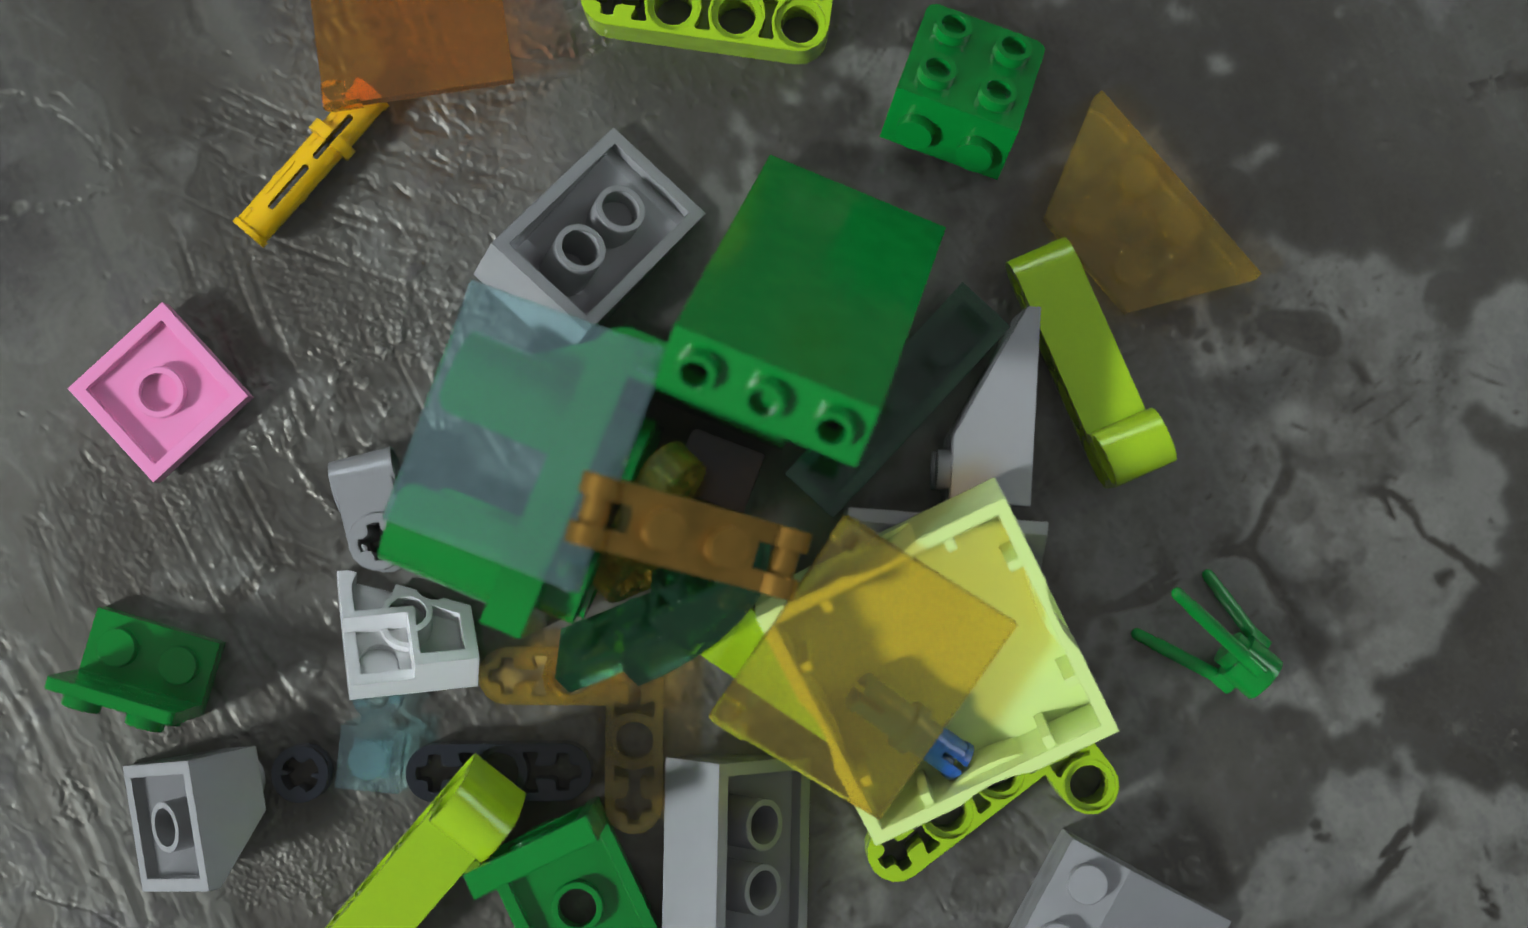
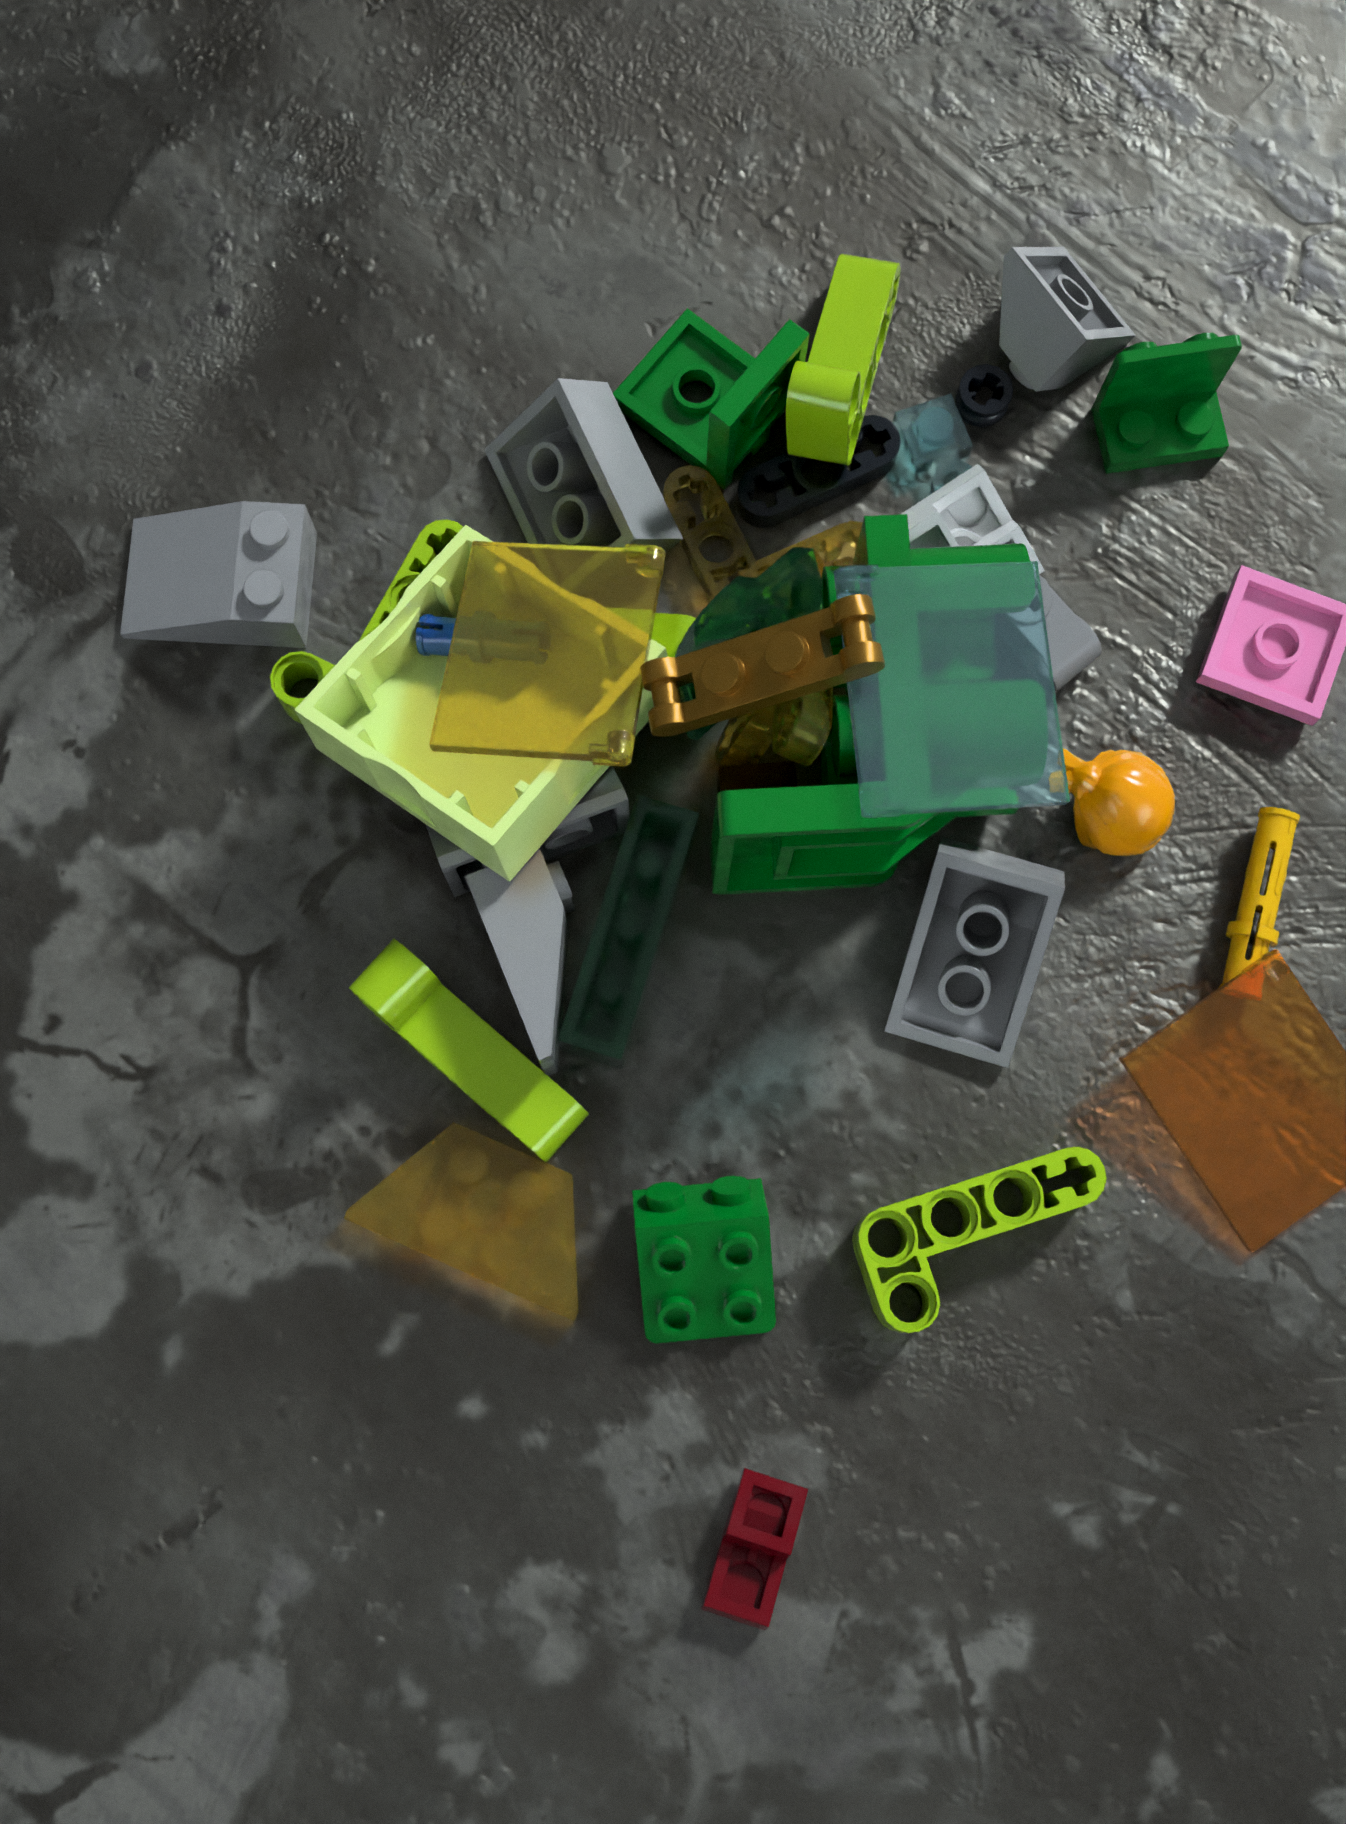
camera: 155 degrees right, 10 degrees down
green brick [653,154,946,468] -> none
green plant [1131,569,1283,699] -> none
none -> light orange hat [1047,748,1175,856]

